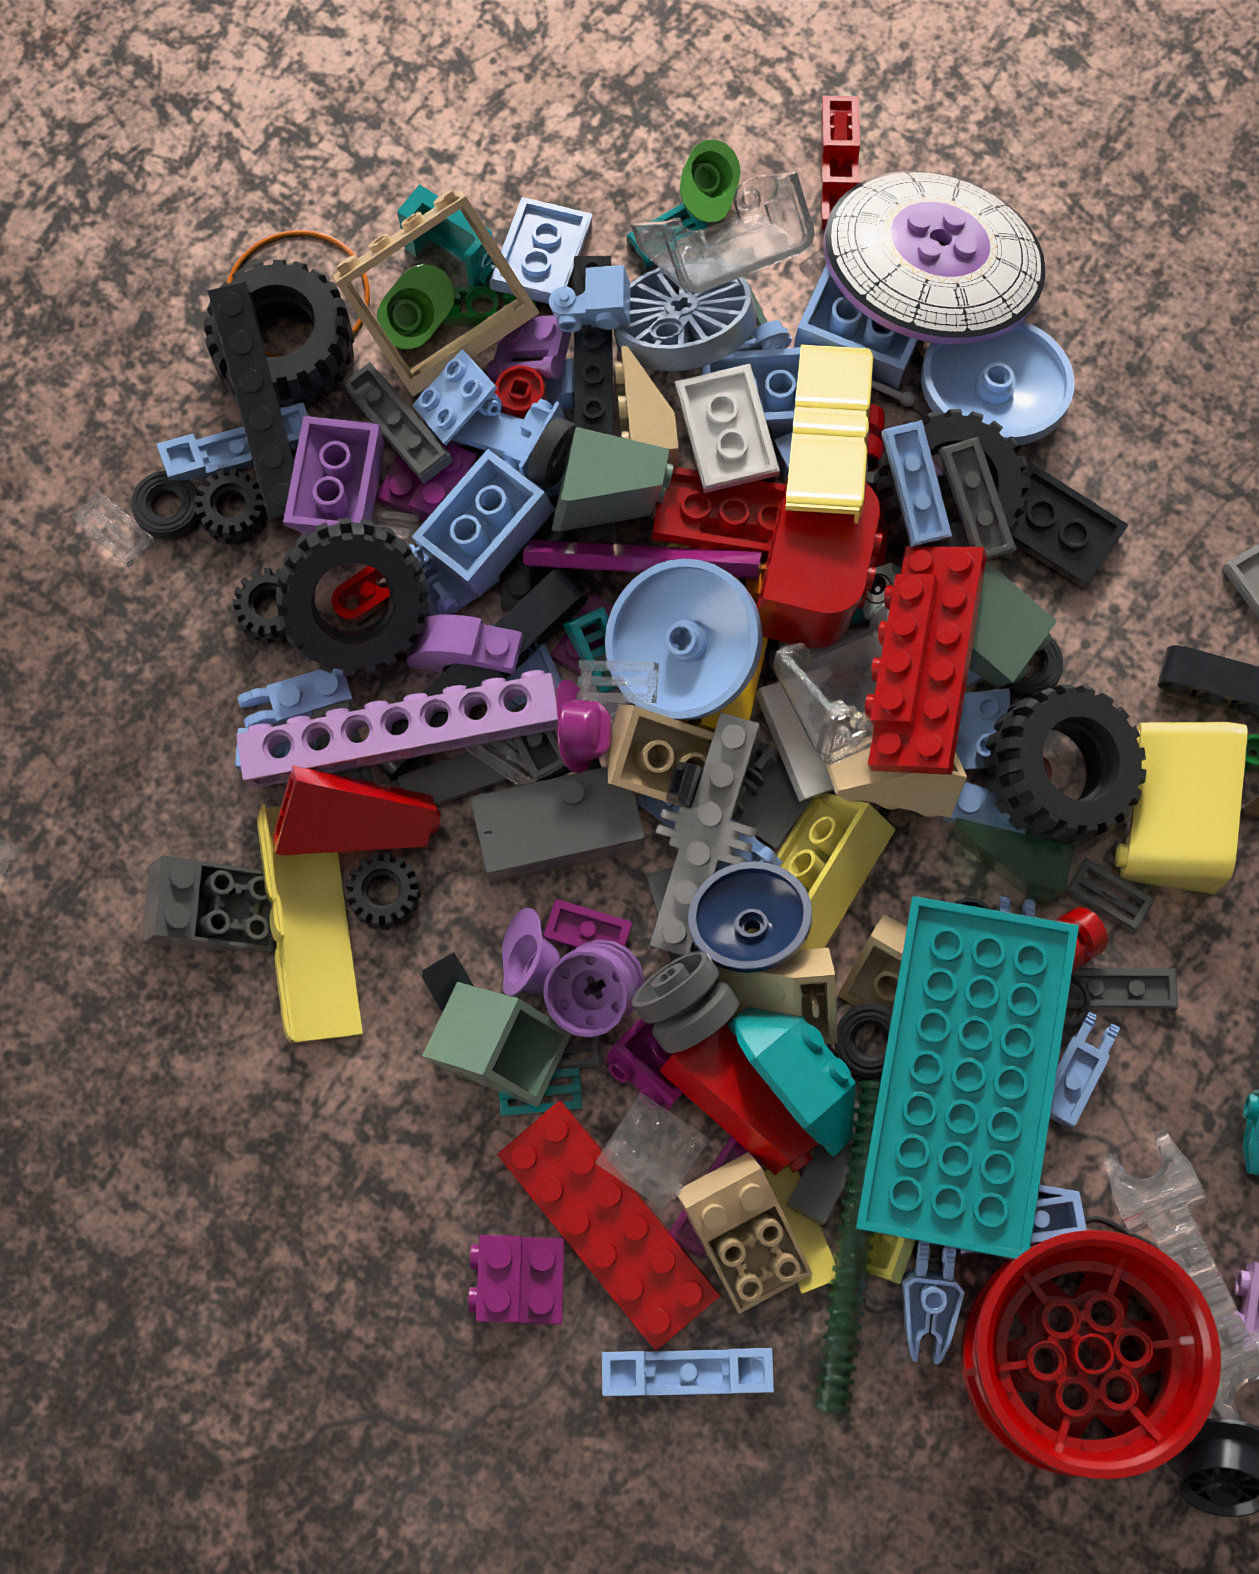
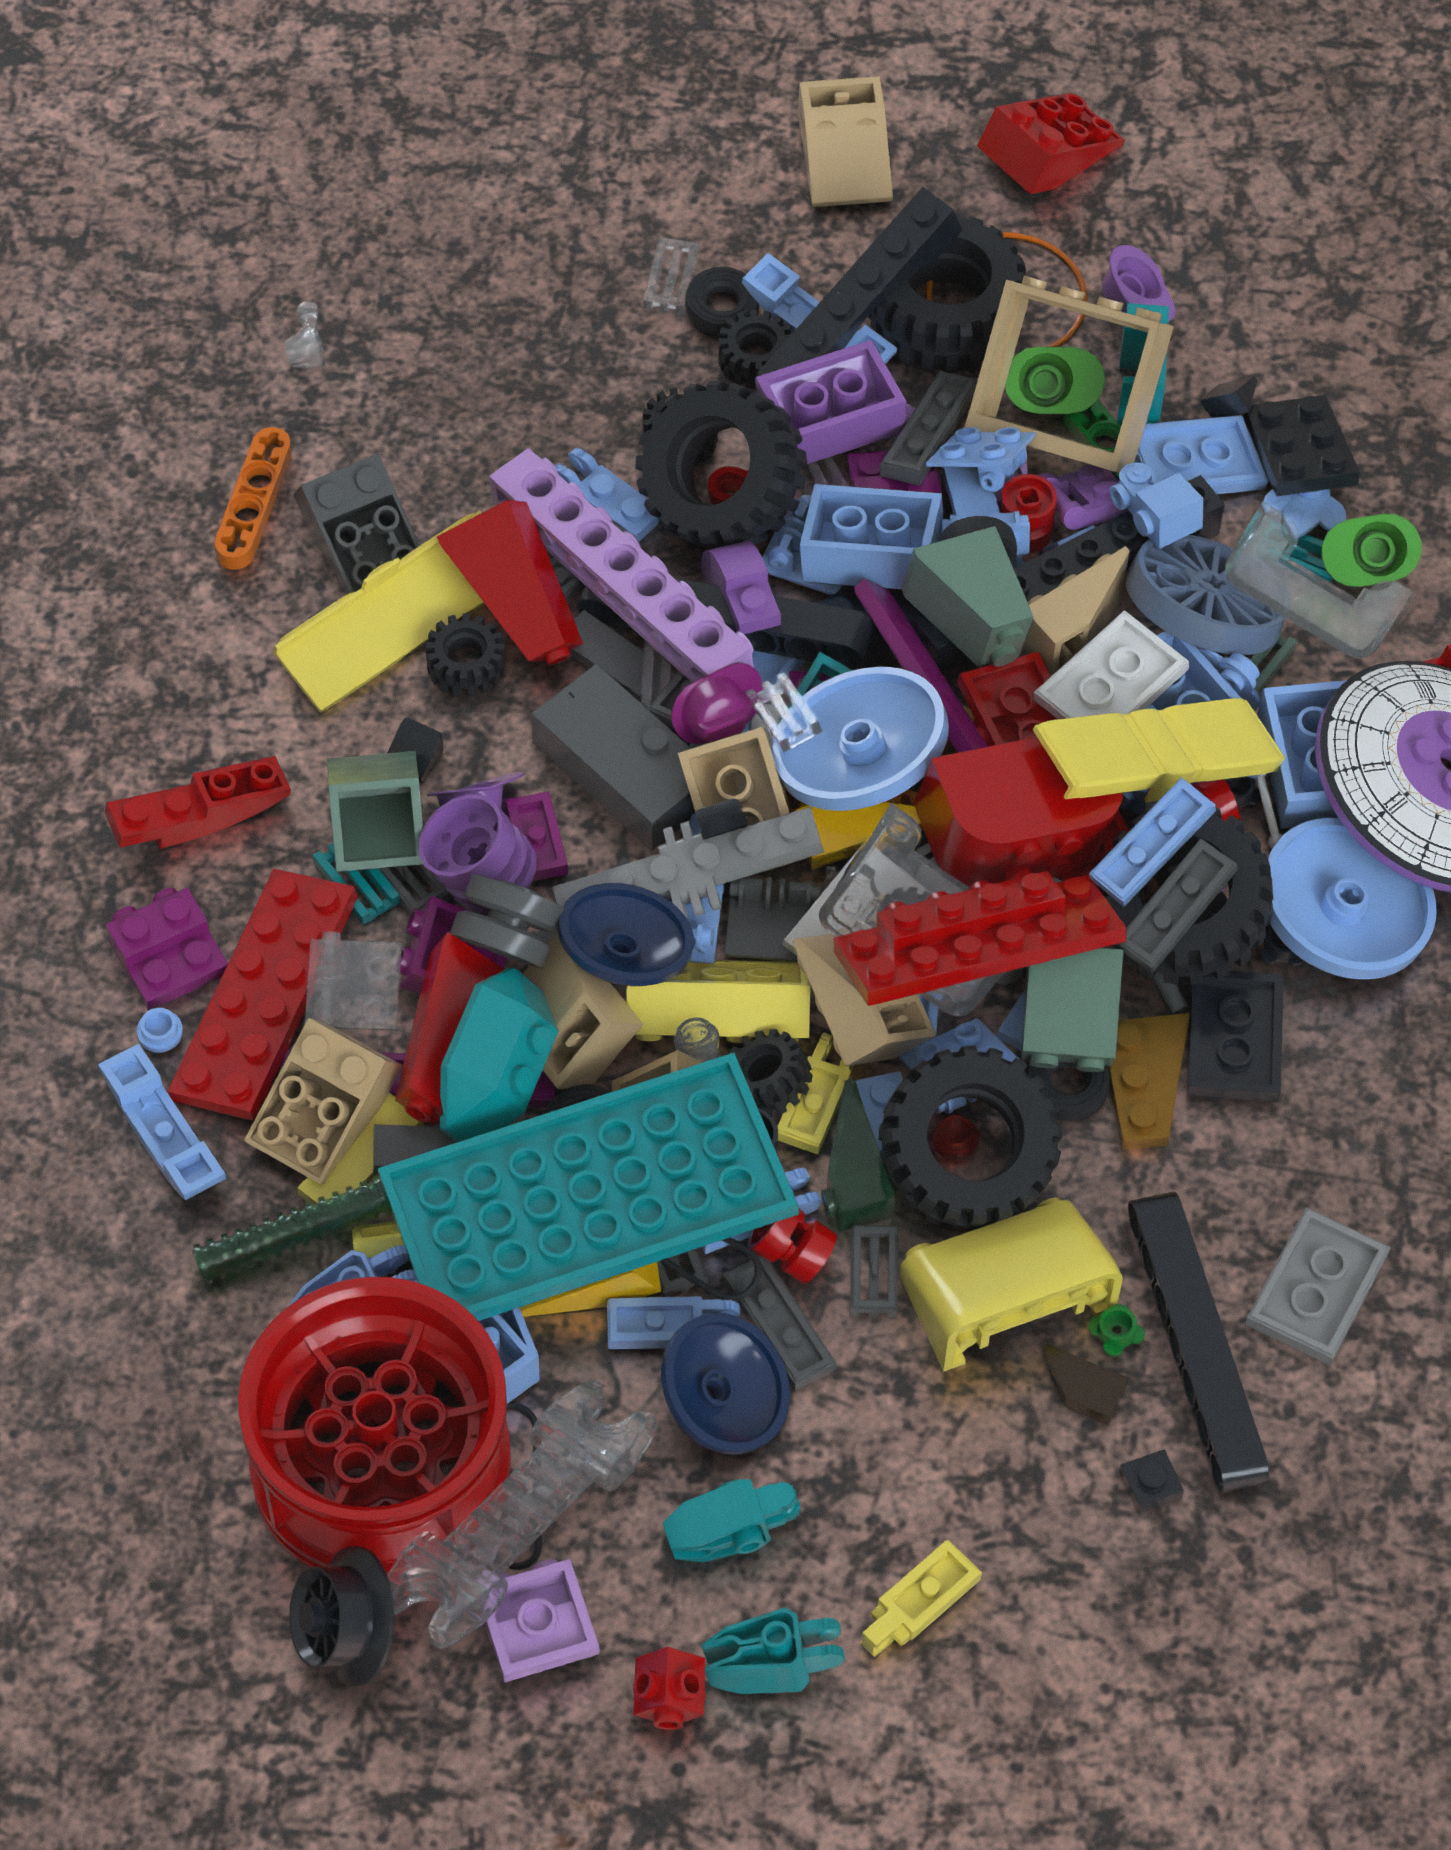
camera: 55 degrees right, 15 degrees down
none -> red slope [105,756,291,849]
none -> light blue plate [137,1008,183,1053]
none -> orange beam [214,427,292,570]
none -> dark blue dish [661,1313,790,1455]
none -> clear cone [674,1017,719,1063]
none -> black tyre [730,1029,813,1117]
none -> light yellow hinge [777,1032,854,1155]
none -> tan slope [798,76,893,207]
none -> red slope [977,93,1125,194]
none -> medium lavender piece [1102,245,1176,322]
none -> pearl gold wing [1108,1013,1190,1150]
none -> black slope [1200,376,1257,418]
none -> black plate [1244,395,1360,497]
none -> light blue plate [1262,489,1346,539]

